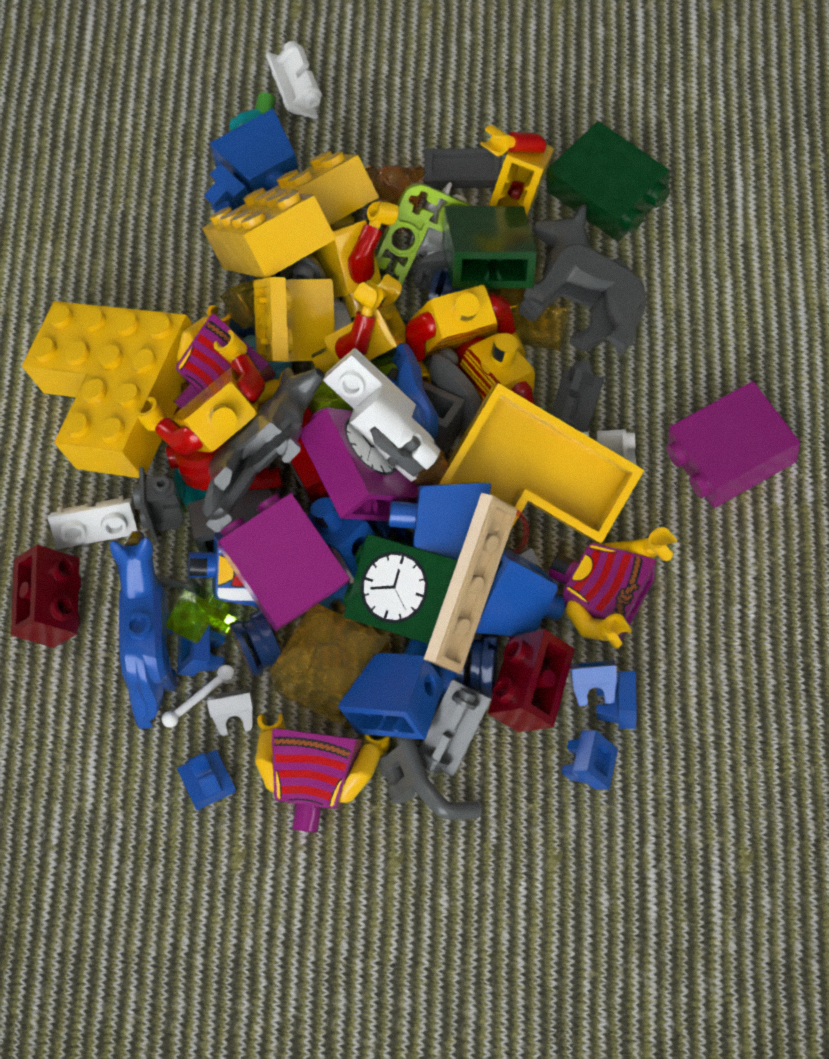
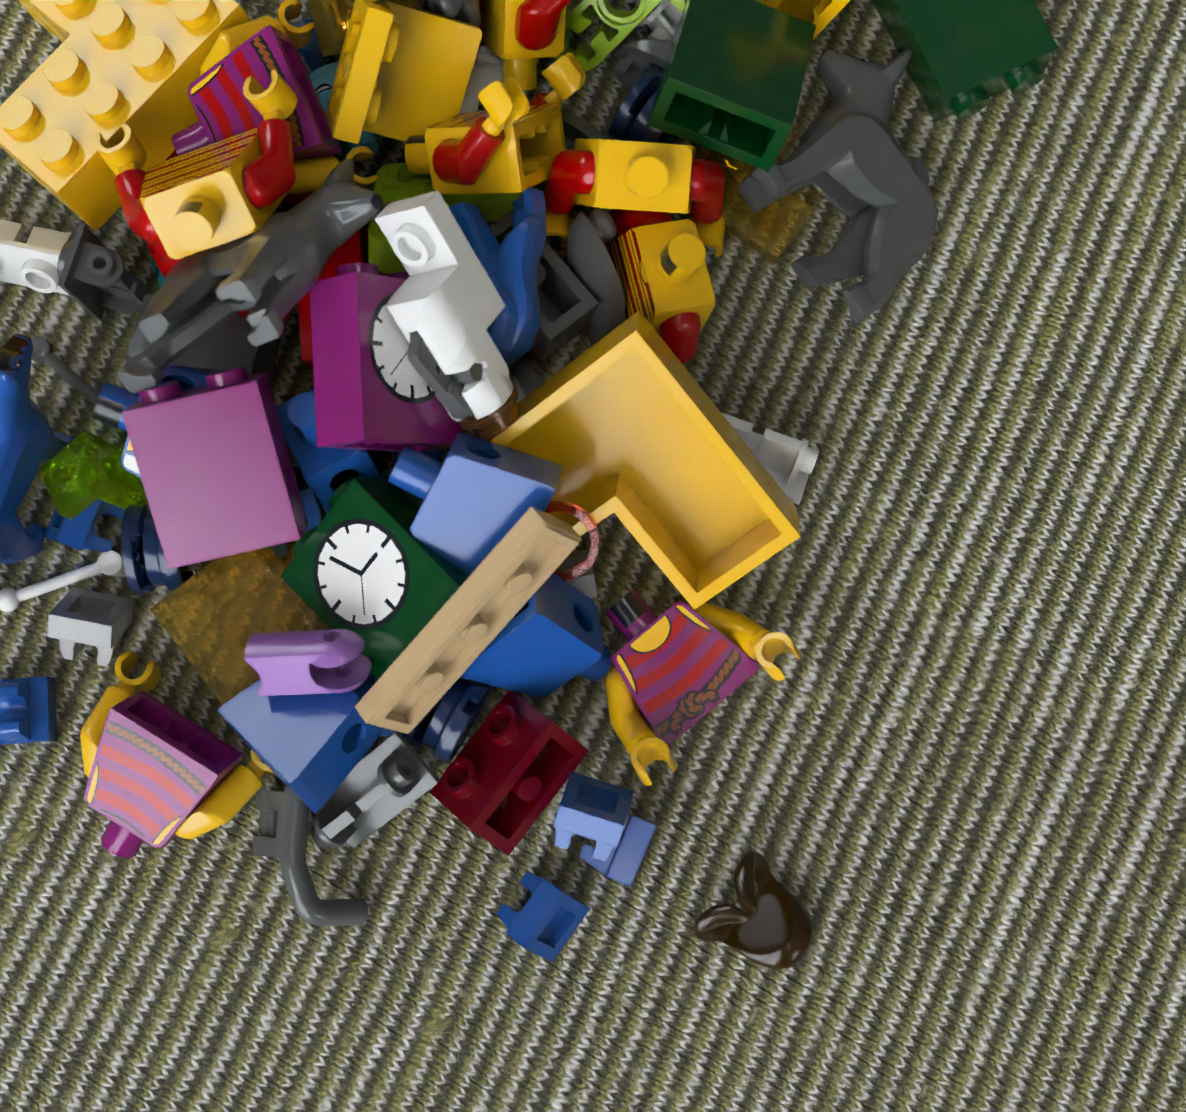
camera: 15 degrees right, 20 degrees up
dark grey hinge [550,361,604,432] -> none
magenta brick [666,381,800,509] -> none
none -> medium lavender piece [244,629,372,696]
none -> dark brown piece [691,849,813,969]

